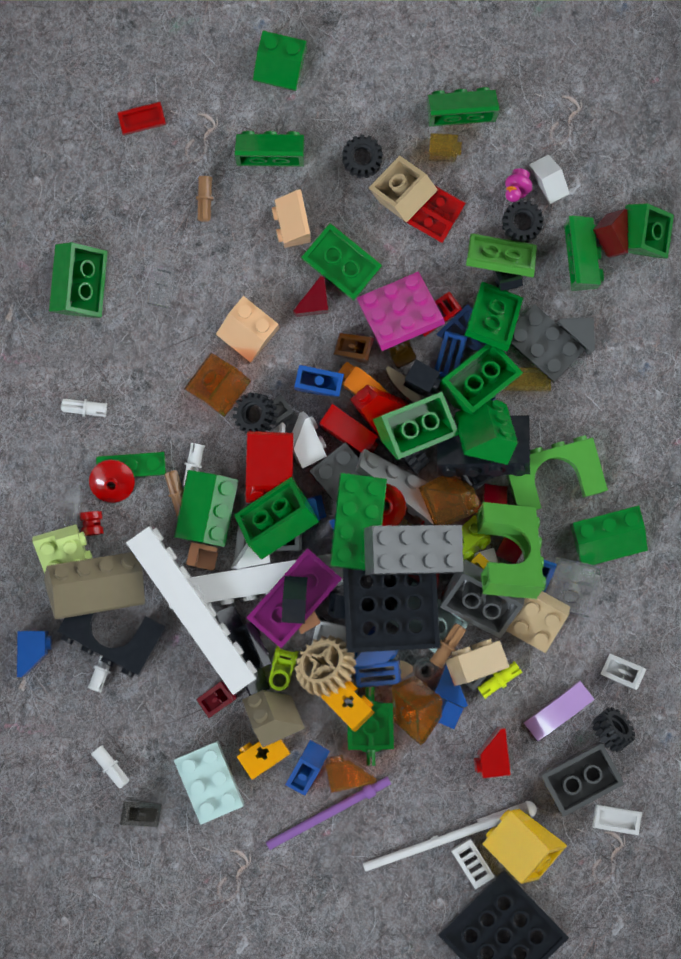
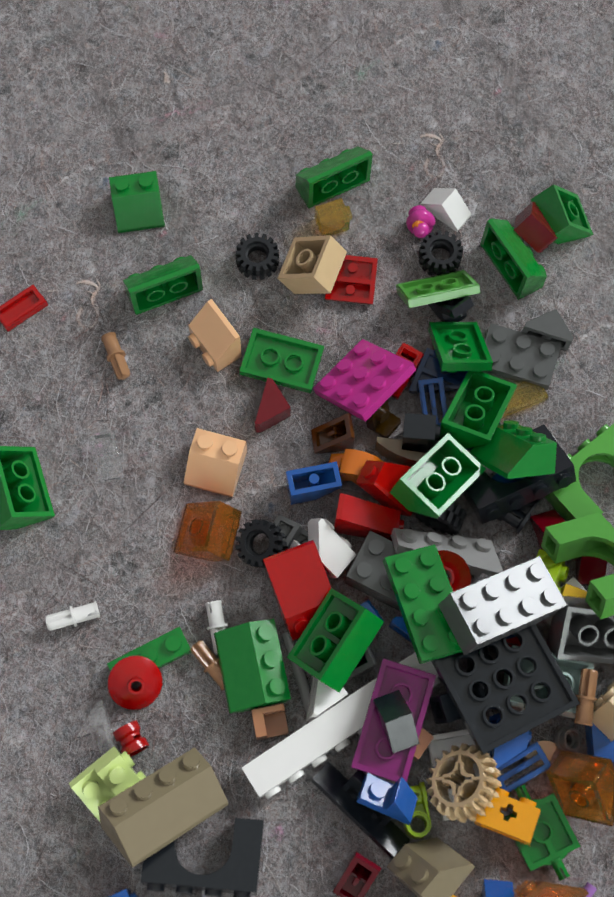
camera: 25 degrees left, 15 degrees down
white brick [126,526,257,695] -> none
clear orange slope [419,476,481,525] -> none
none -> blue slope [357,773,418,825]

